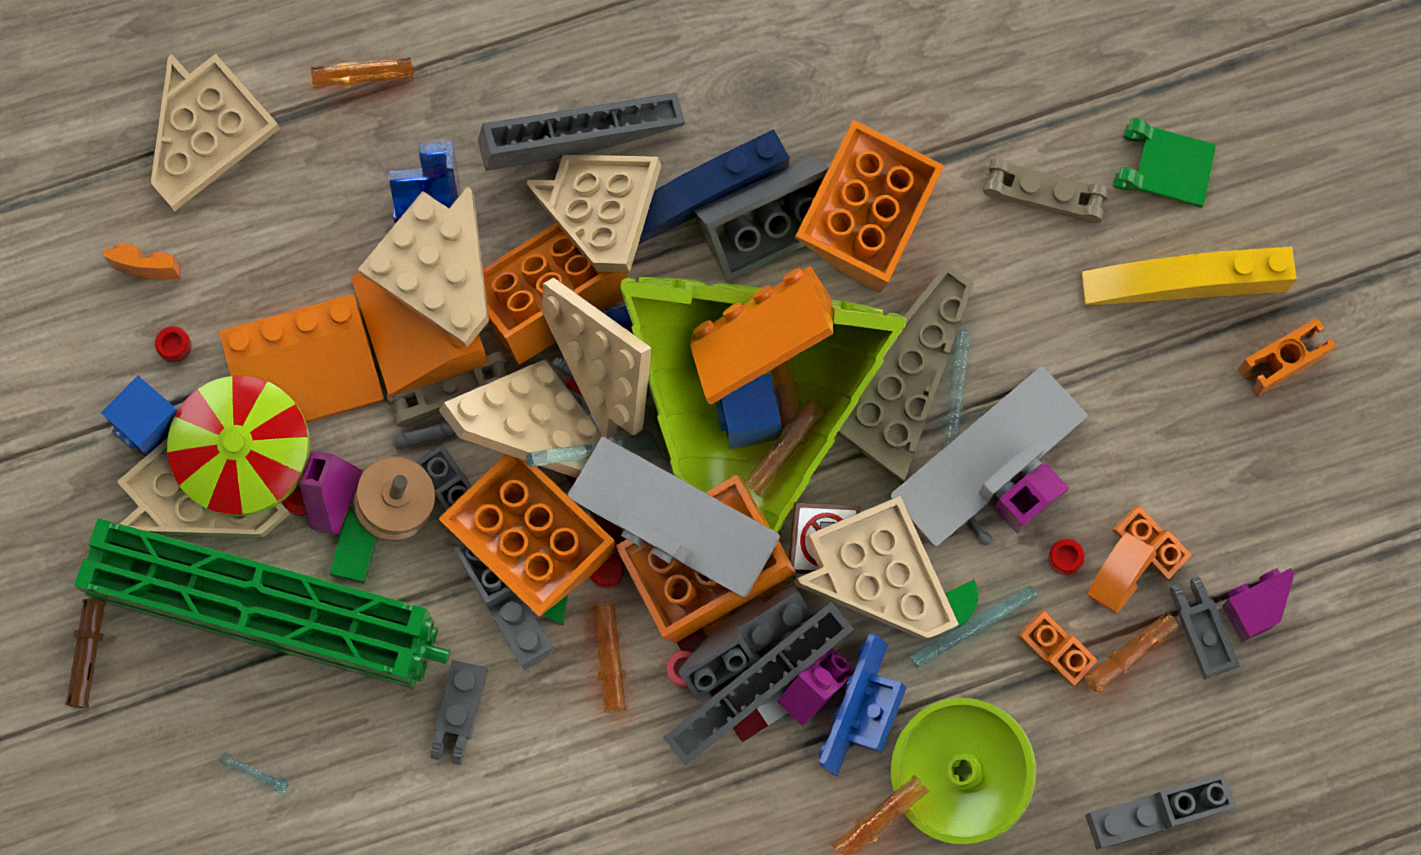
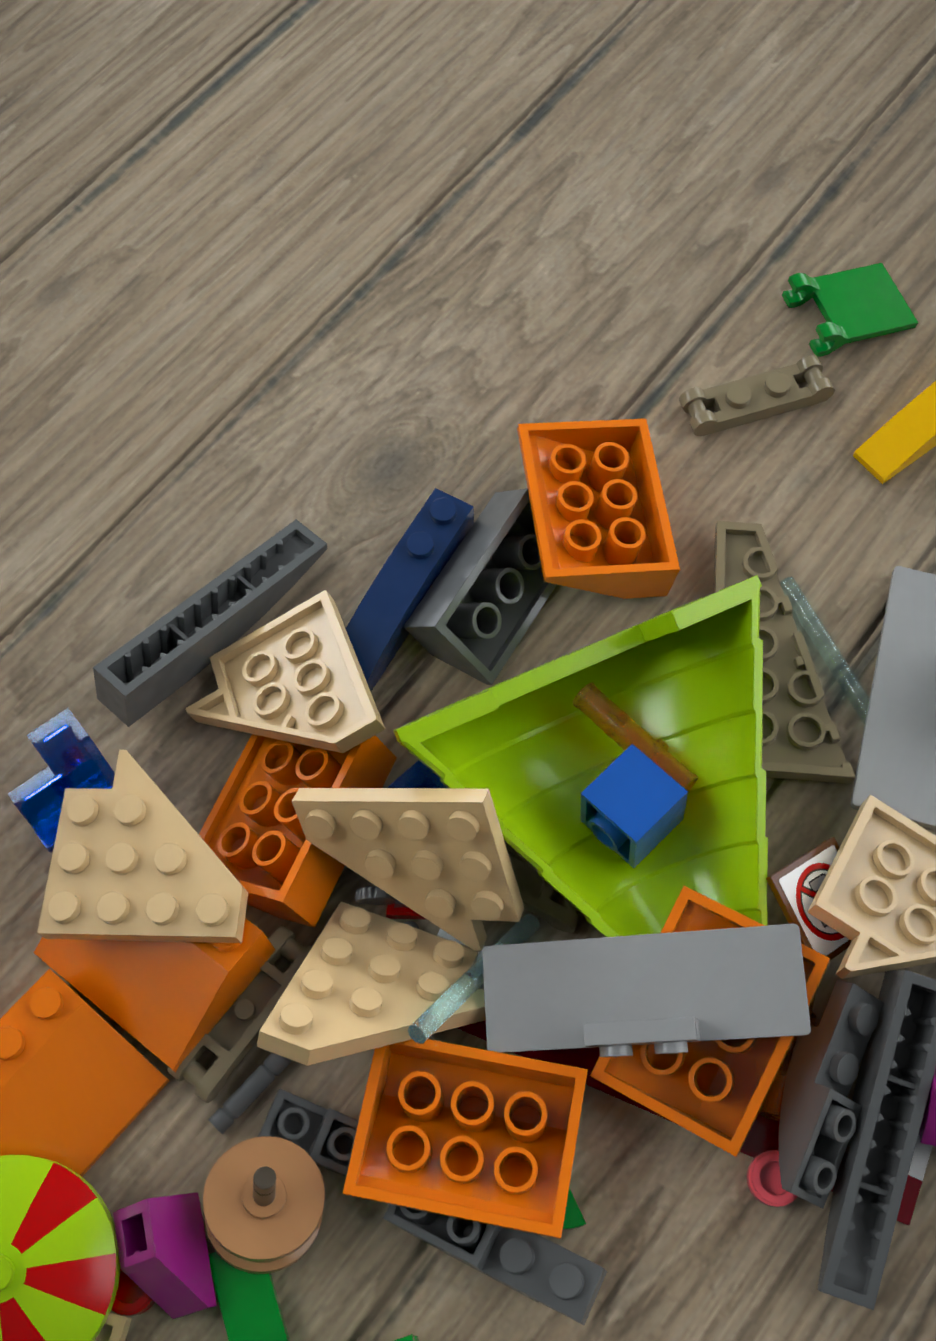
camera: 30 degrees left, 10 degrees down
red tile [590,554,624,589] -> none
clear orange pin [593,603,627,713] -> none
orange slope [690,266,833,405] -> none
clear orange pin [743,399,826,496] -> none

